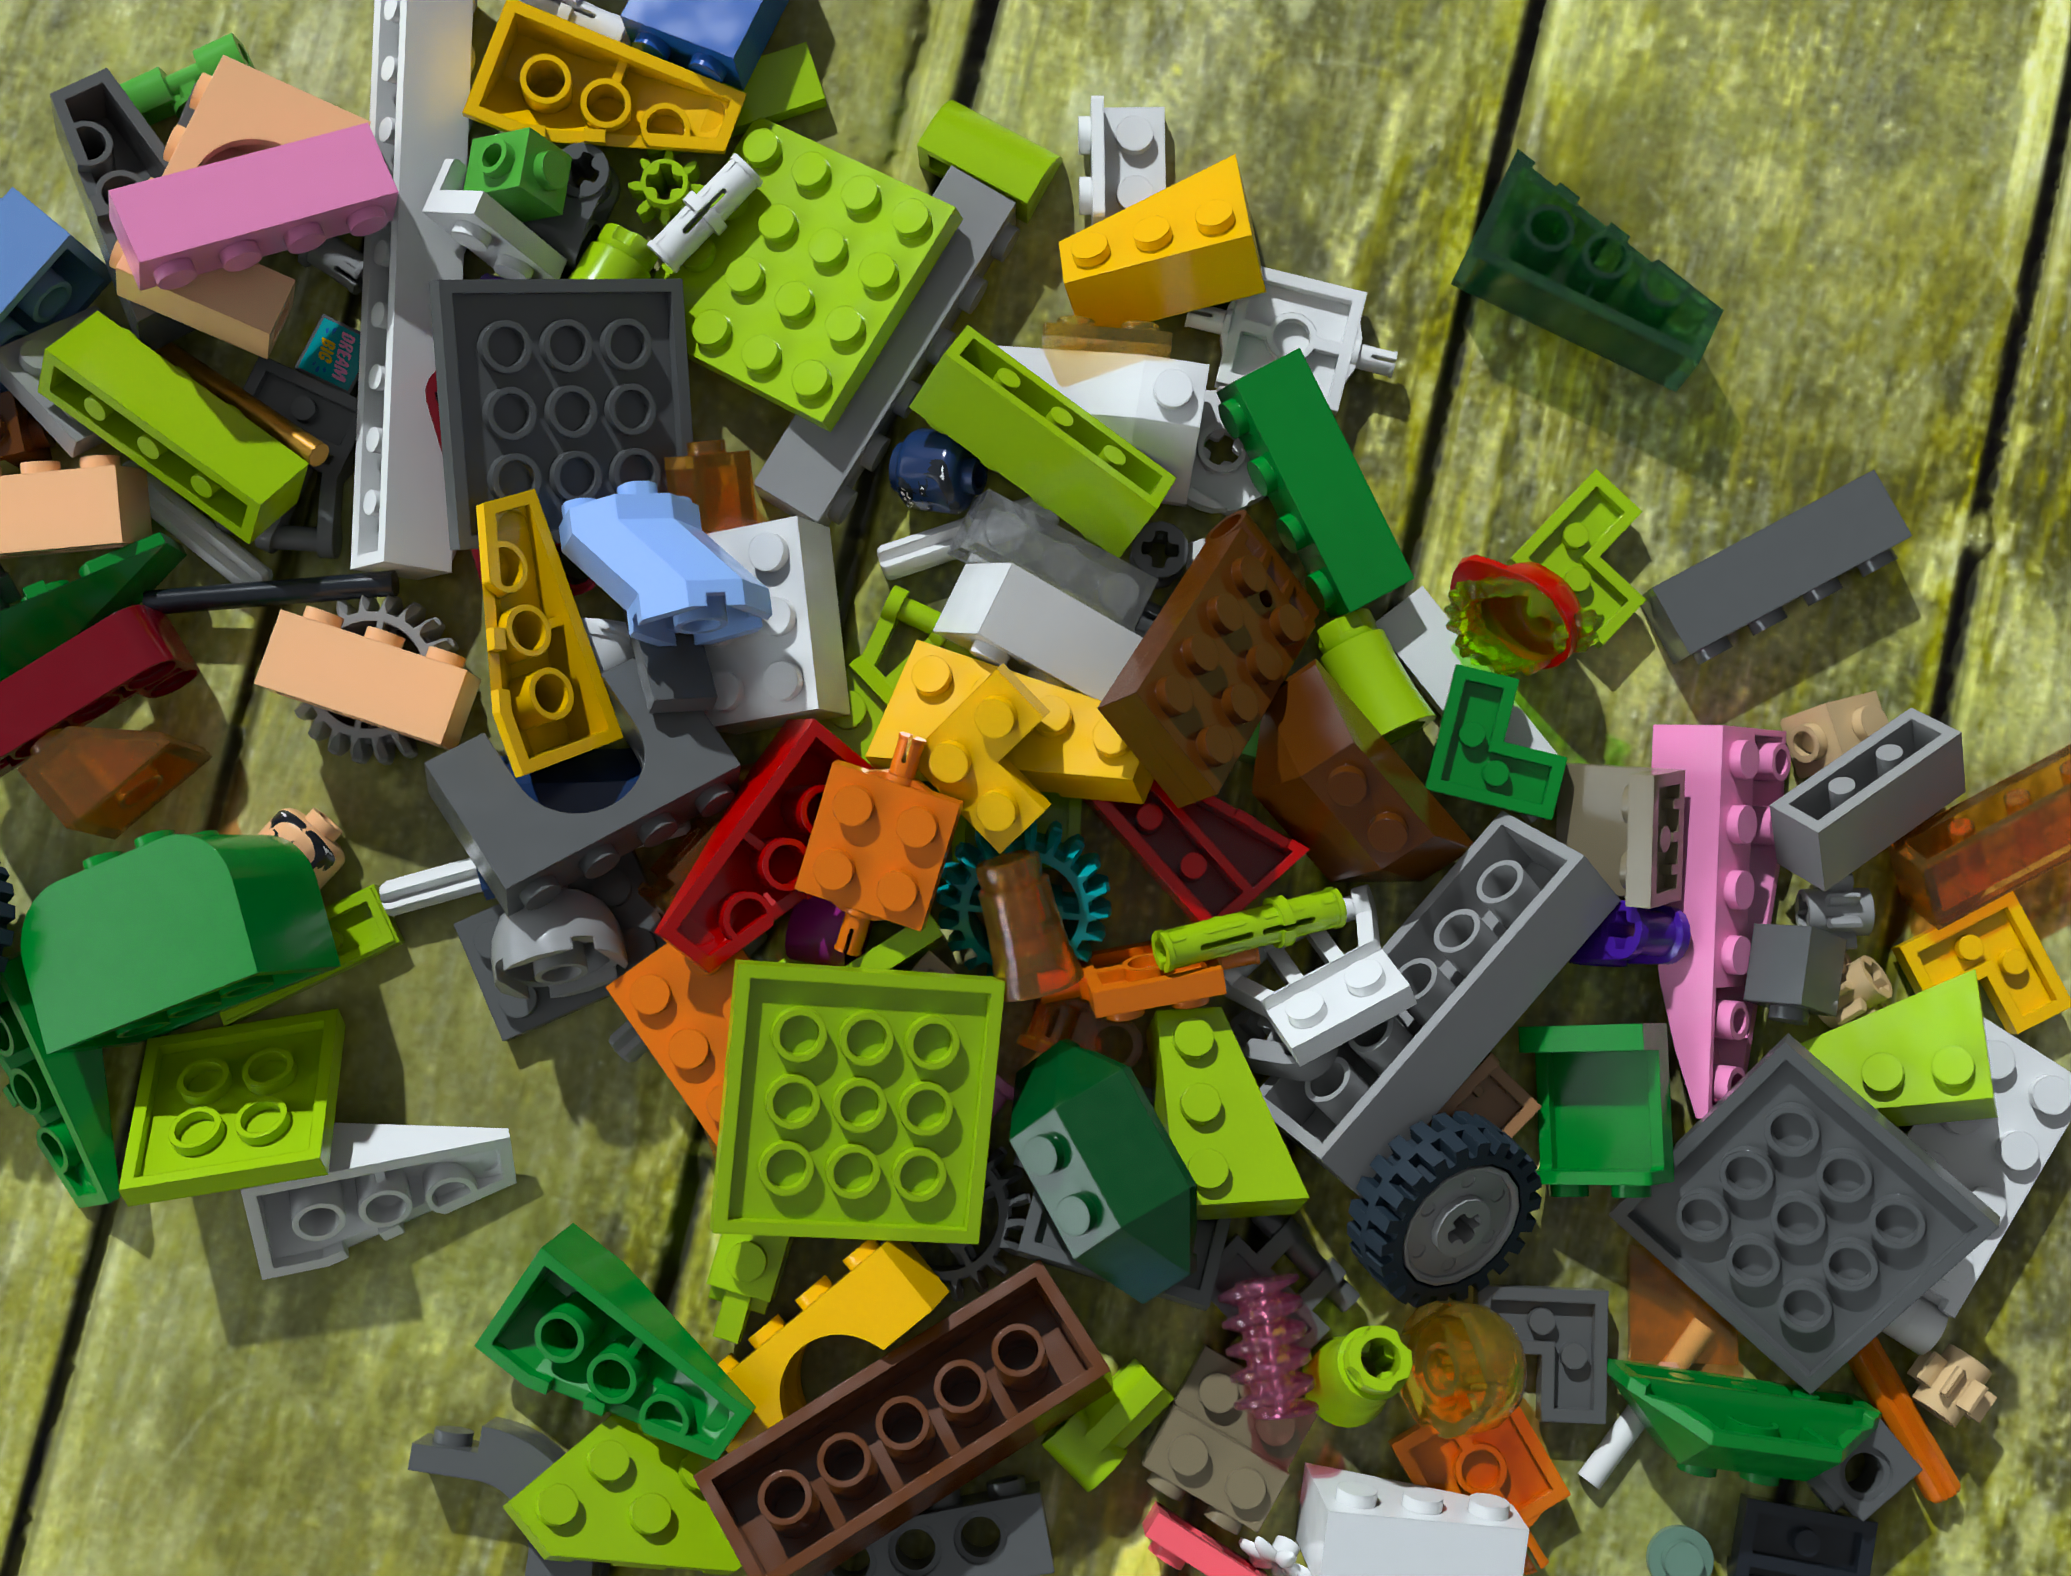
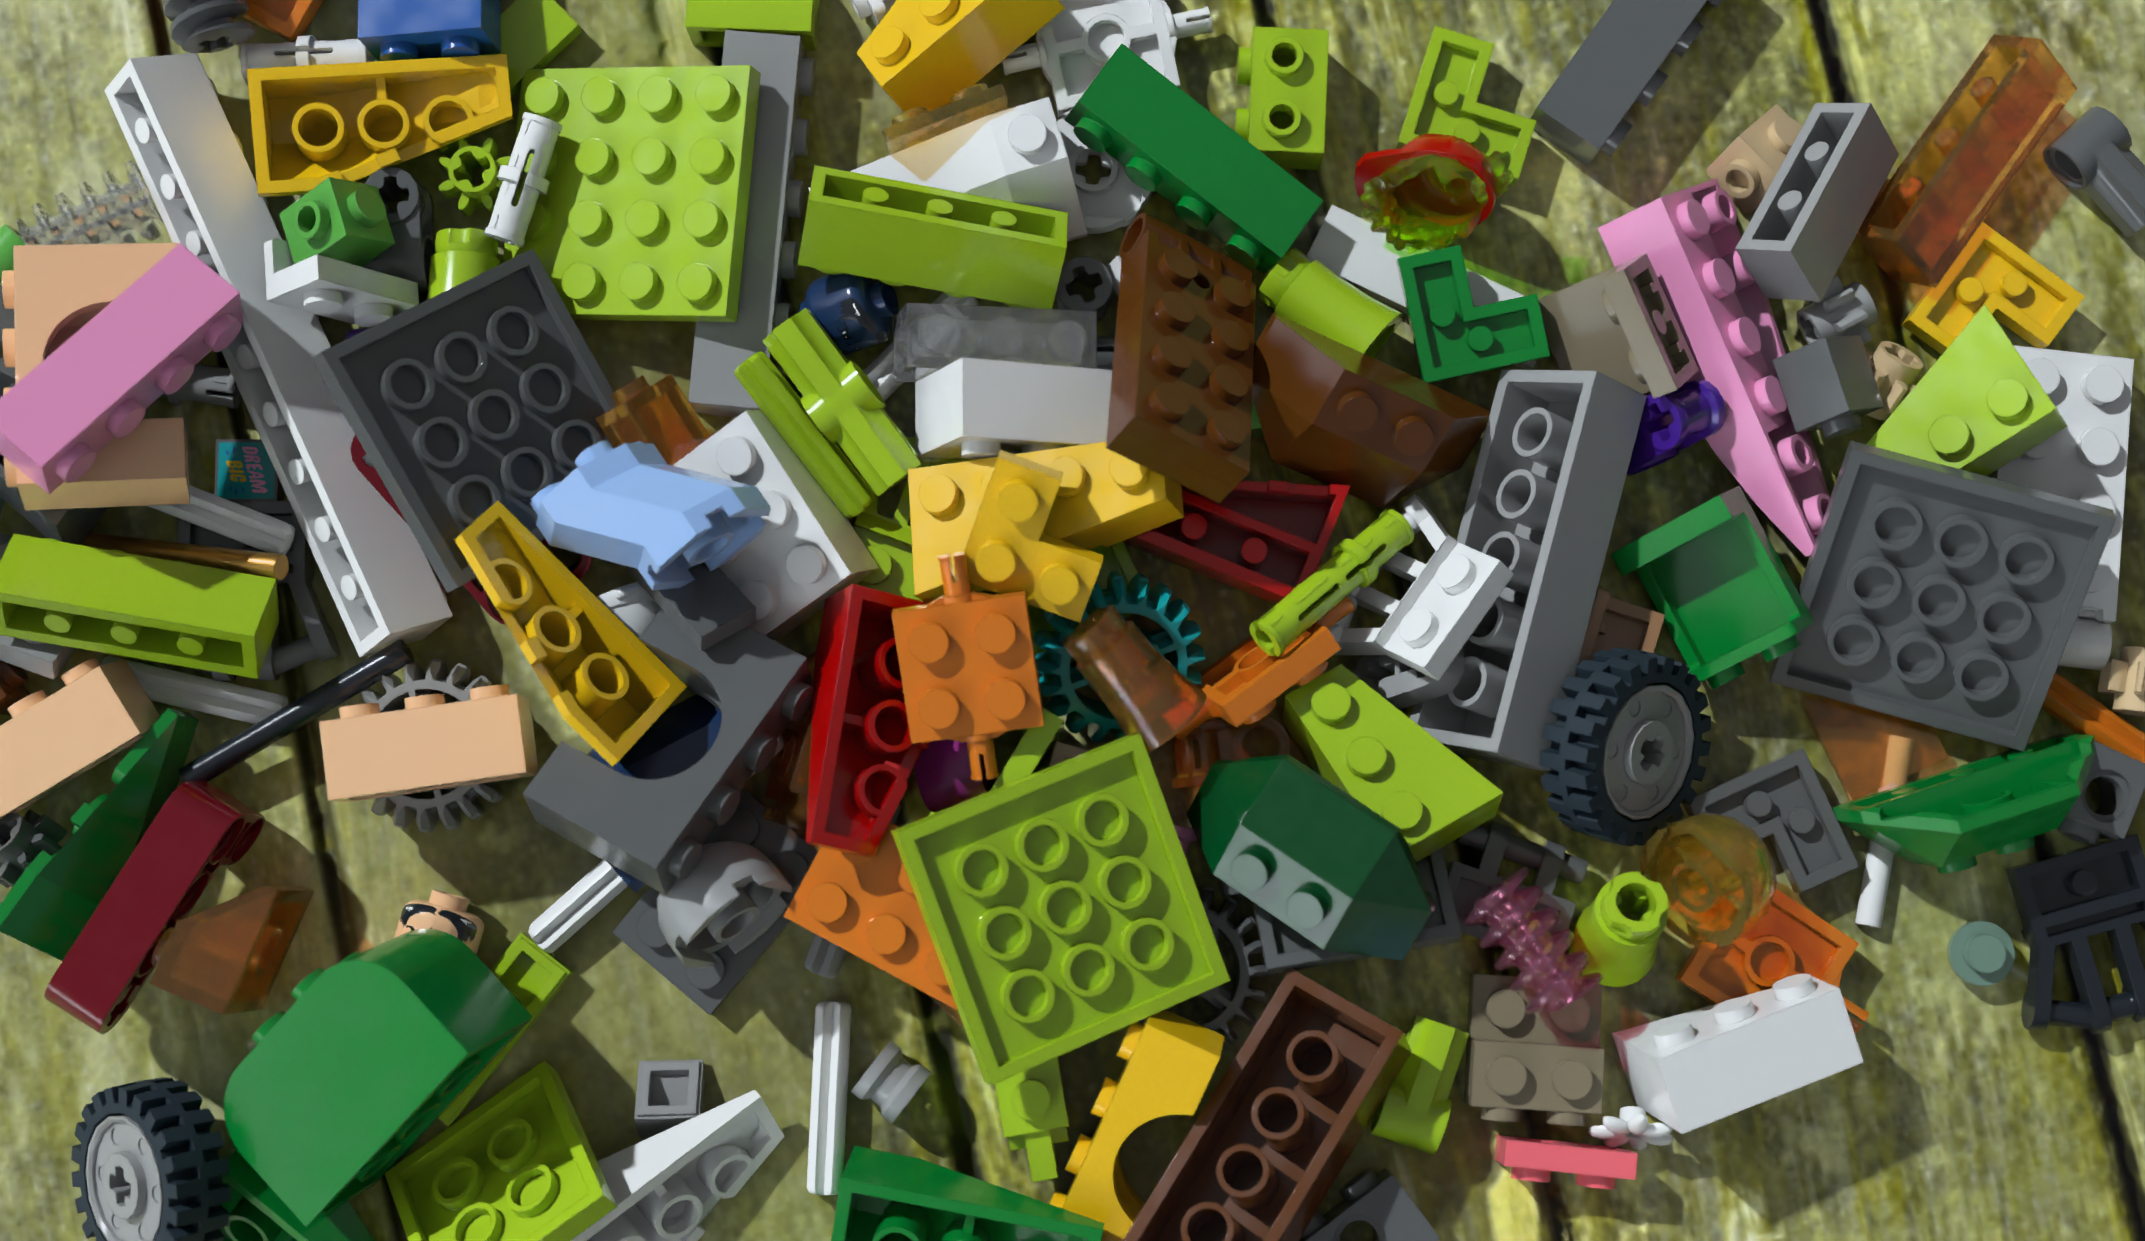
camera: 25 degrees left, 0 degrees up
none -> clear piece [16,160,164,245]
none -> white axle [148,486,295,555]
none -> light grey slope [634,1059,705,1140]
none -> lime axle [734,351,875,519]
none -> lime piece [762,308,924,496]
none -> white axle [807,1001,852,1195]
none -> light grey wheel [851,1040,932,1124]
none -> lime brick [1234,26,1329,170]

